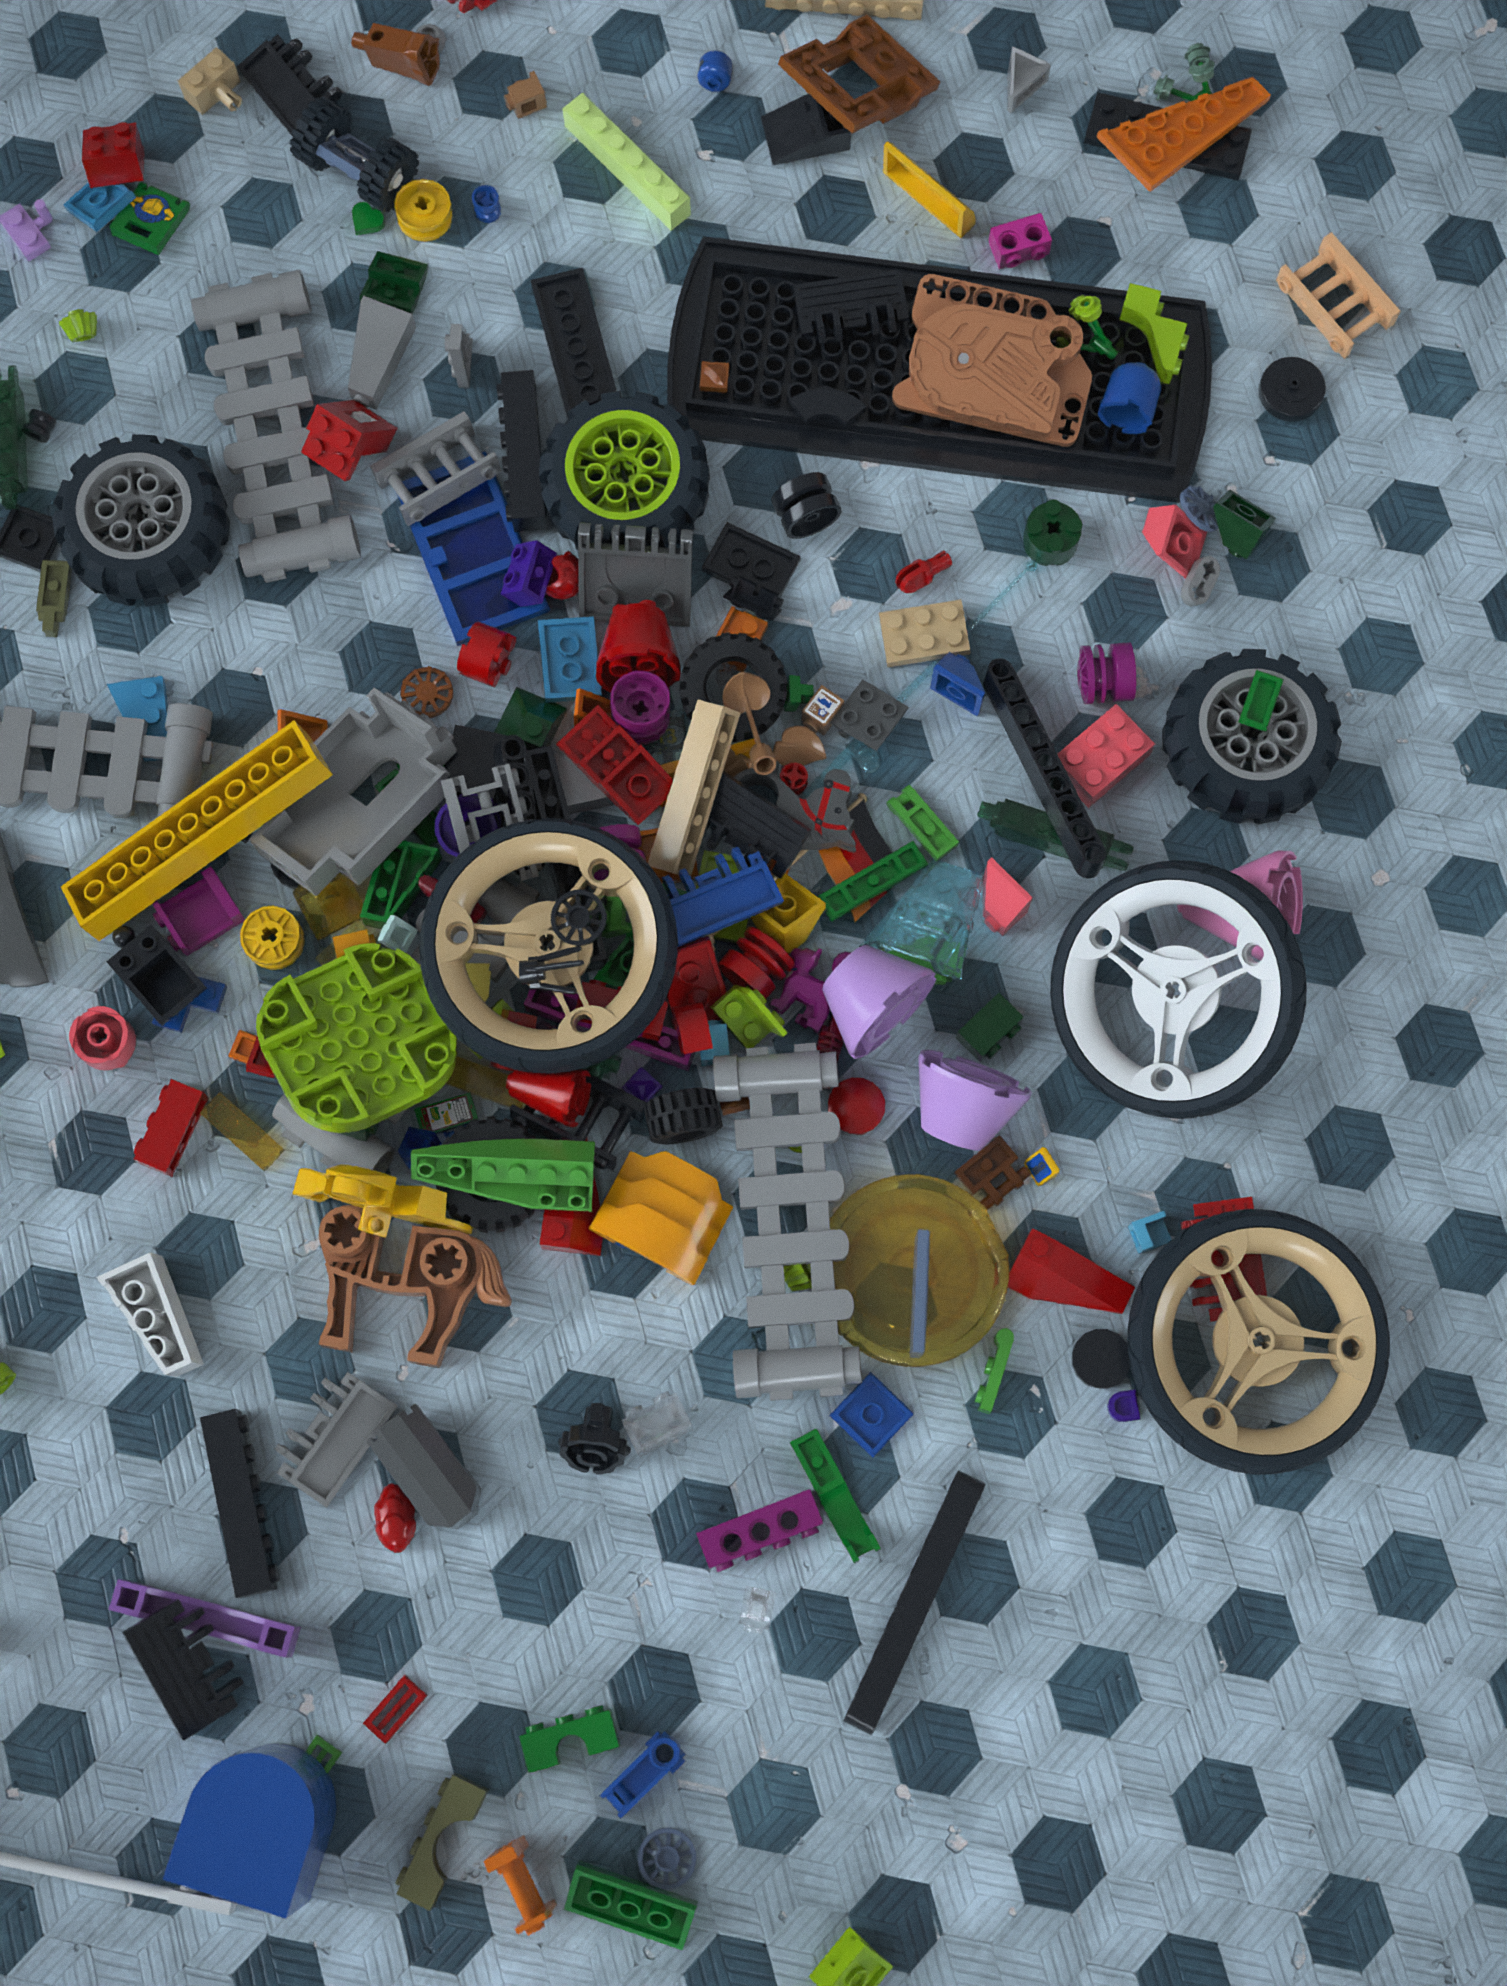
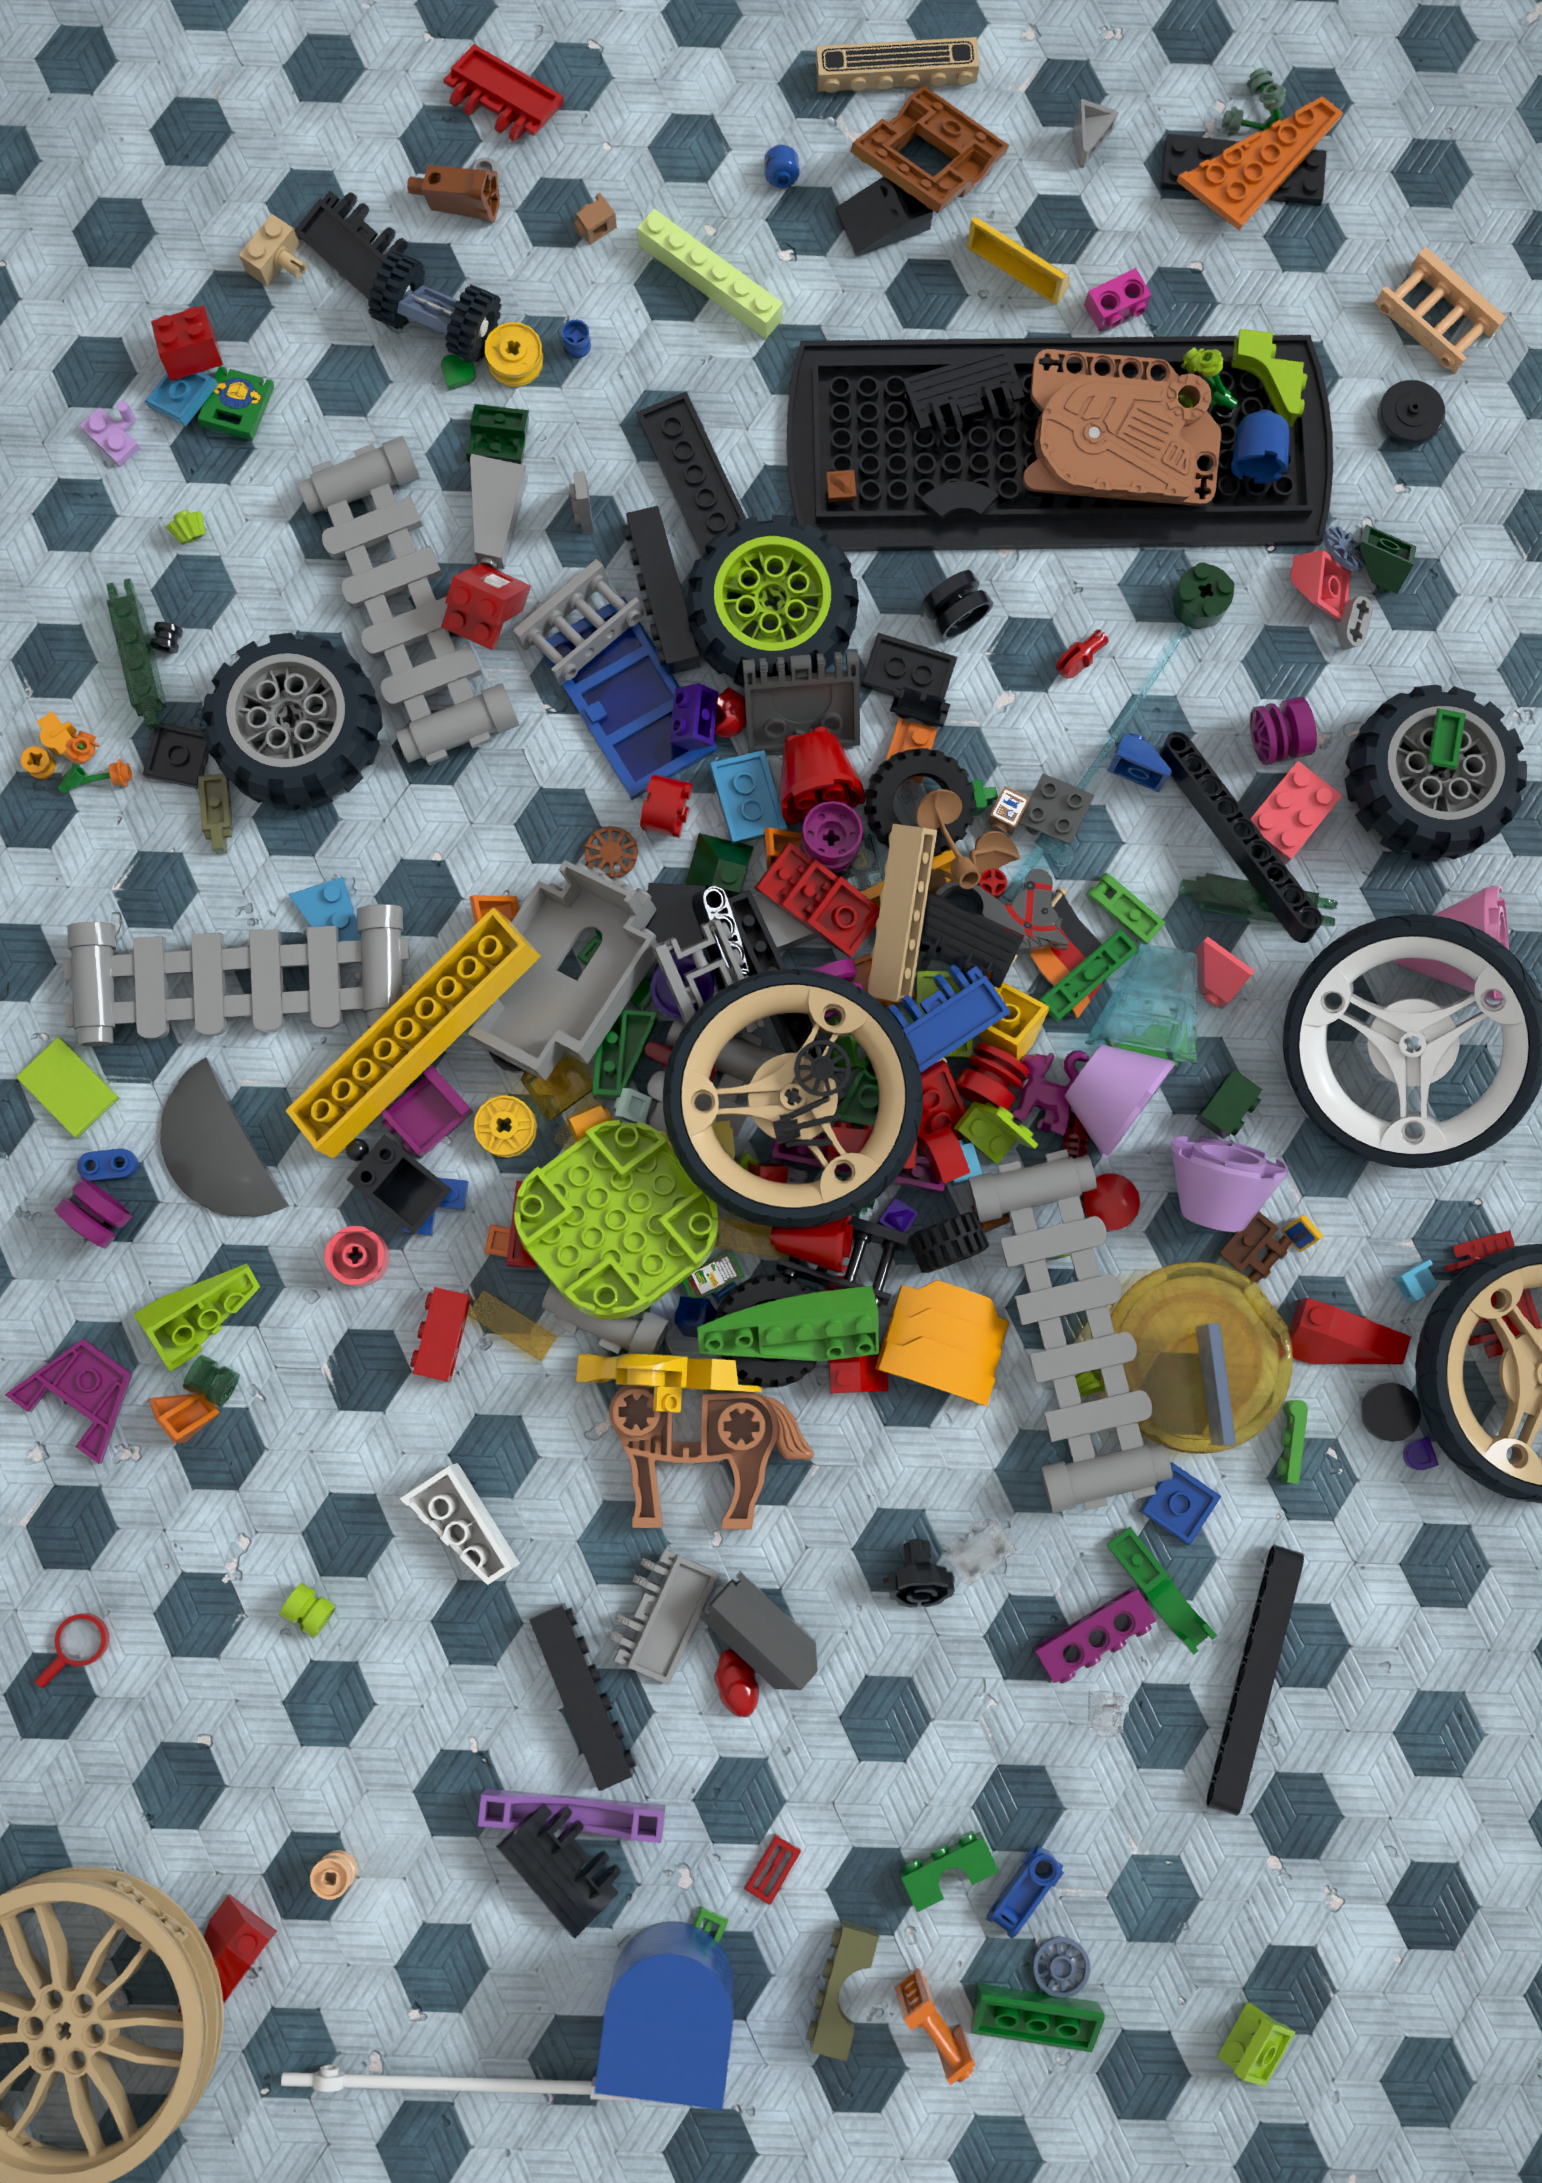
camera: 15 degrees left, 5 degrees up
tan plate [879,599,970,668] -> none

